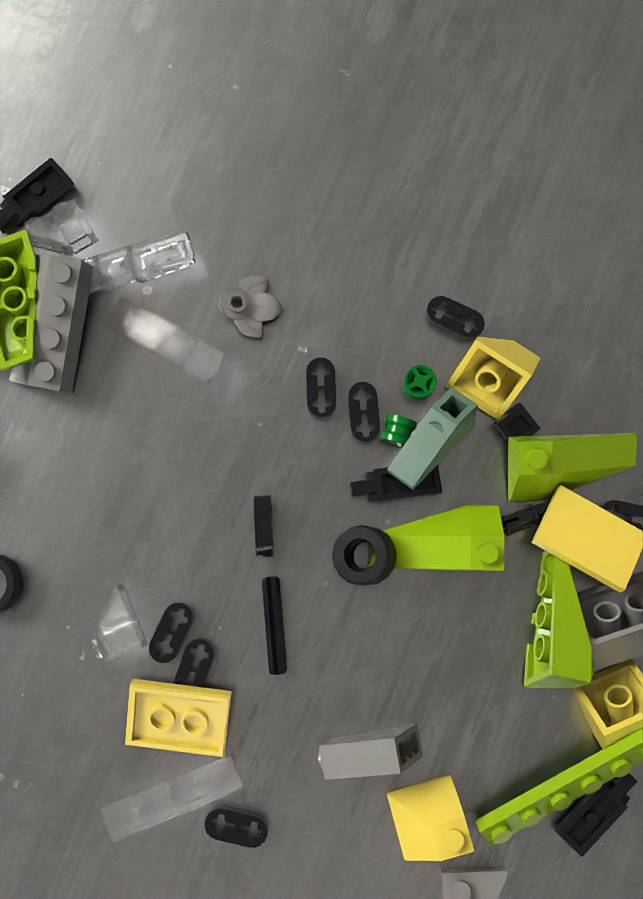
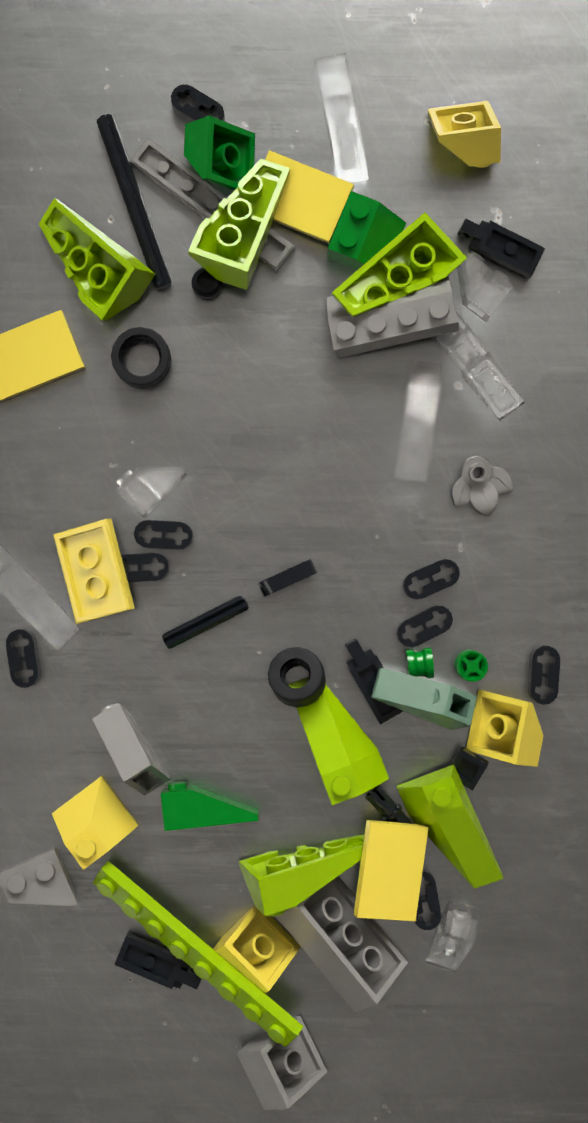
camera: 70 degrees right, 5 degrees up
none -> green slope [160,781,259,831]

